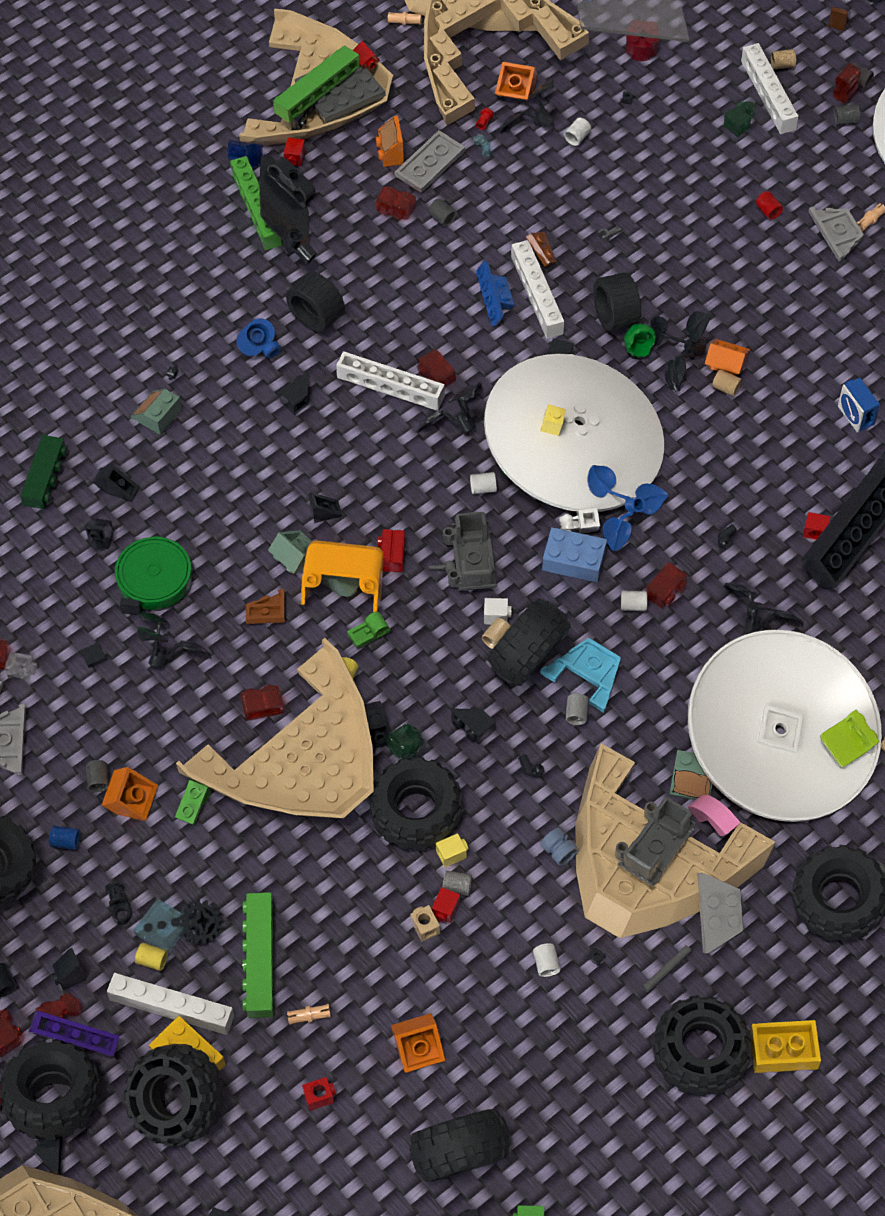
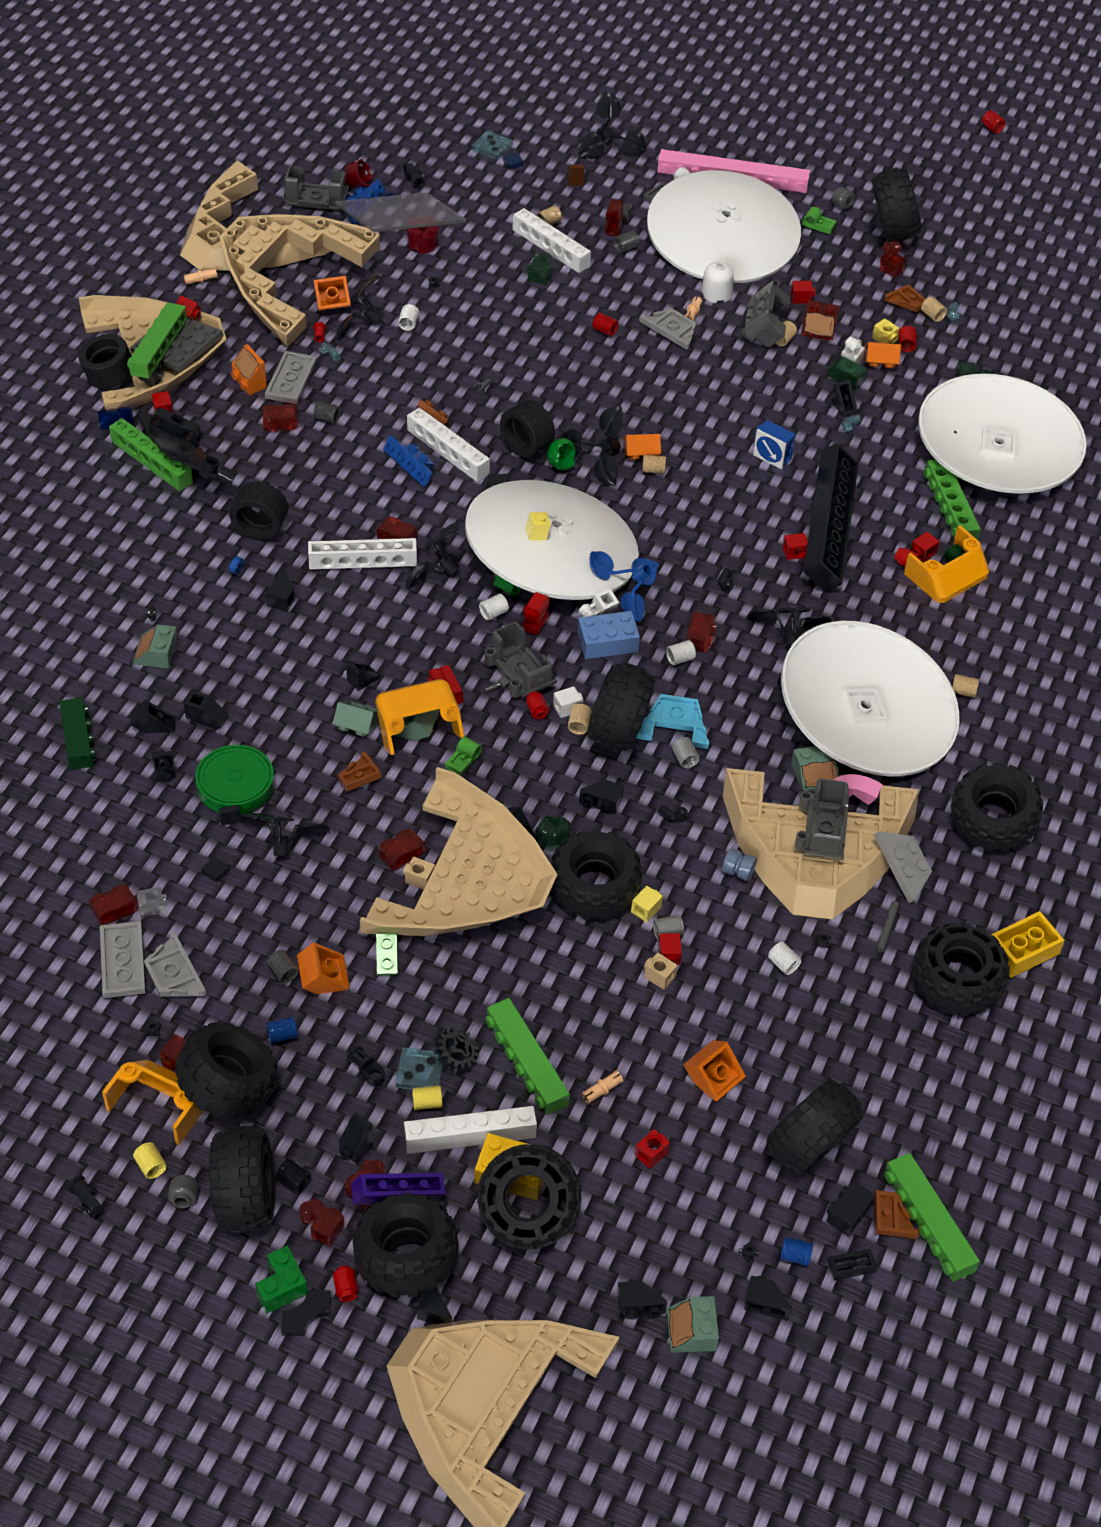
camera: 30 degrees left, 10 degrees down
blue piece [236,318,275,356] -> none
lime bracket [820,709,880,767] -> none
none -> black tyre [78,334,132,389]
none -> black slope [184,690,228,729]
none -> tan brick [403,857,435,890]
none -> red brick [523,592,549,635]
none -> red brick [526,691,549,719]

